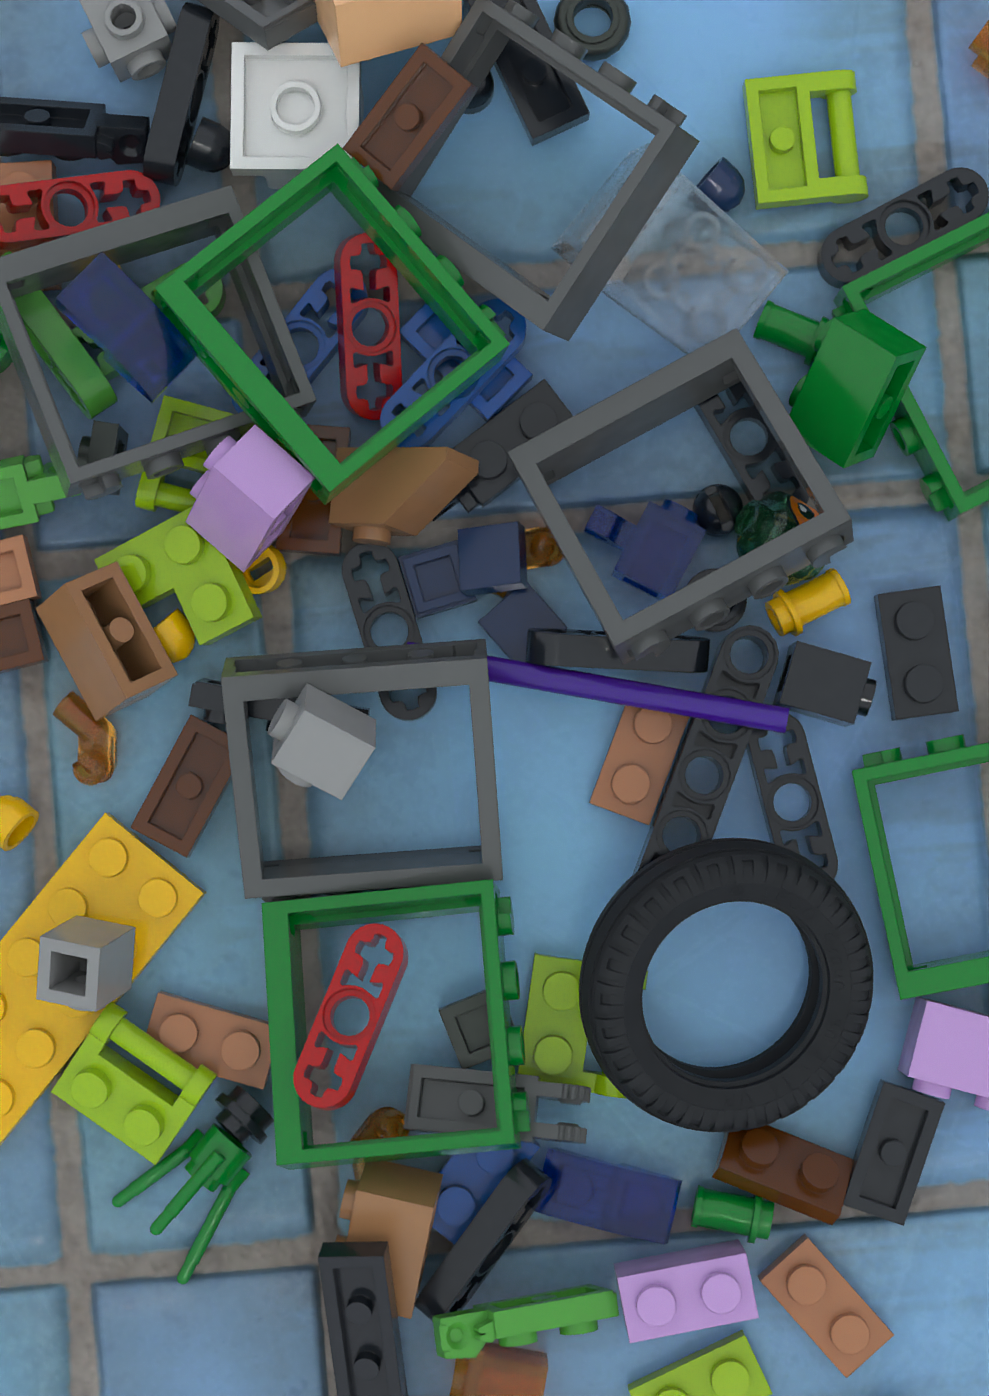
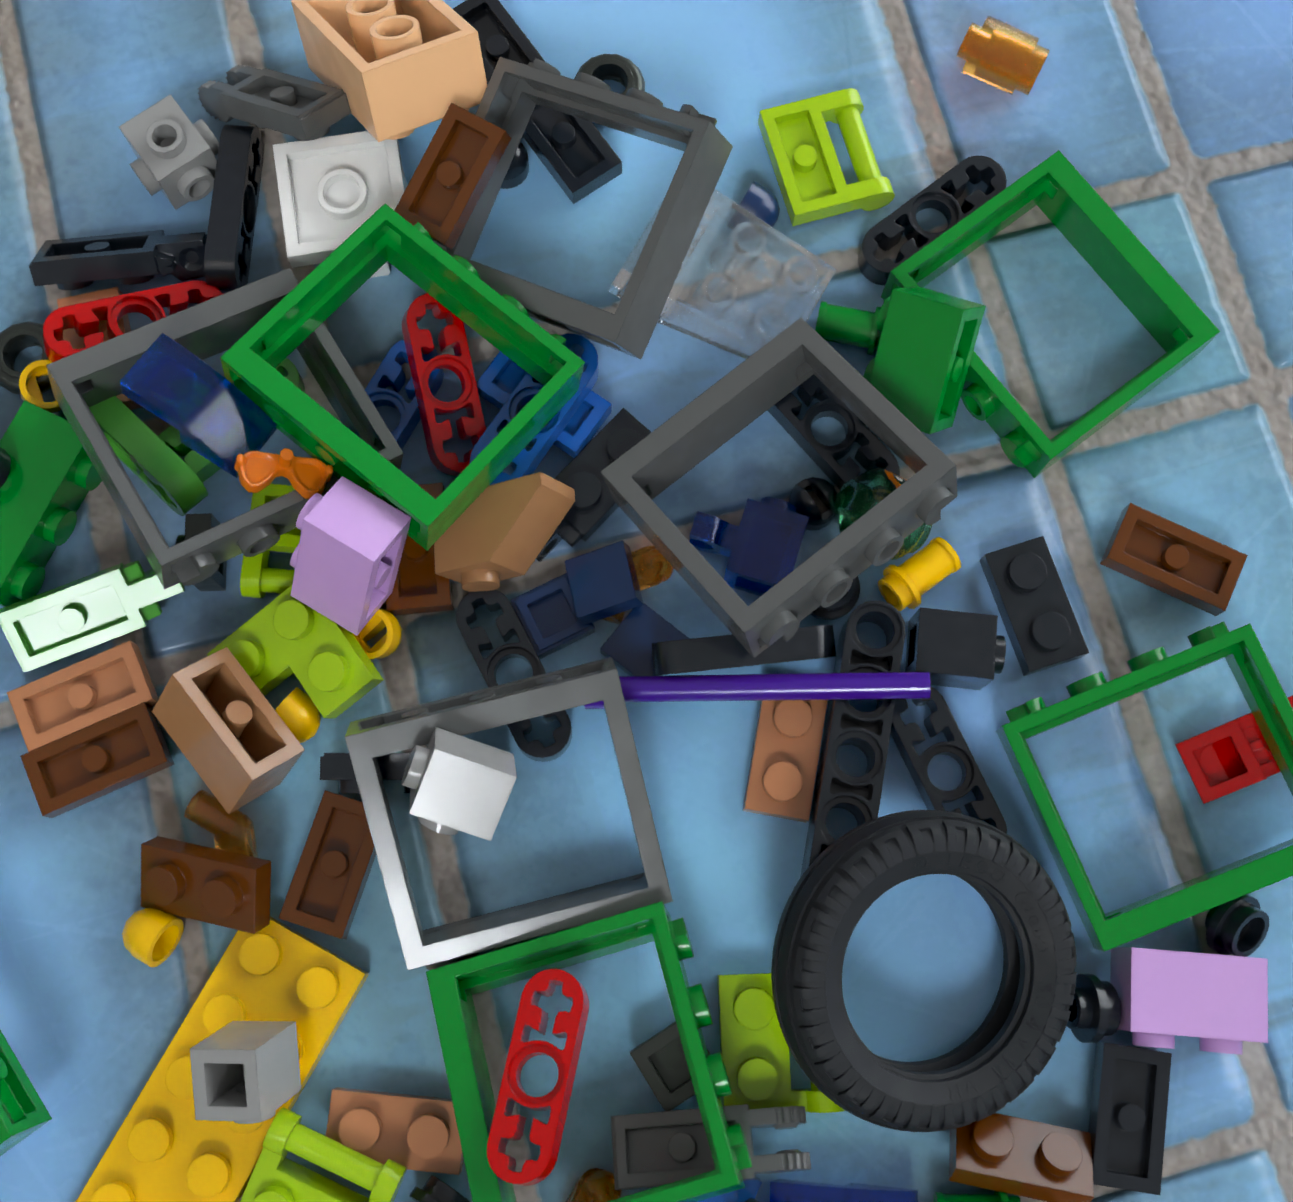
camera: 15 degrees left, 10 degrees down
black hinge [185,117,230,173] -> none
none -> reddish brown plate [141,836,271,934]
none -> orange piece [234,448,333,499]
none -> black plate [1066,974,1121,1043]

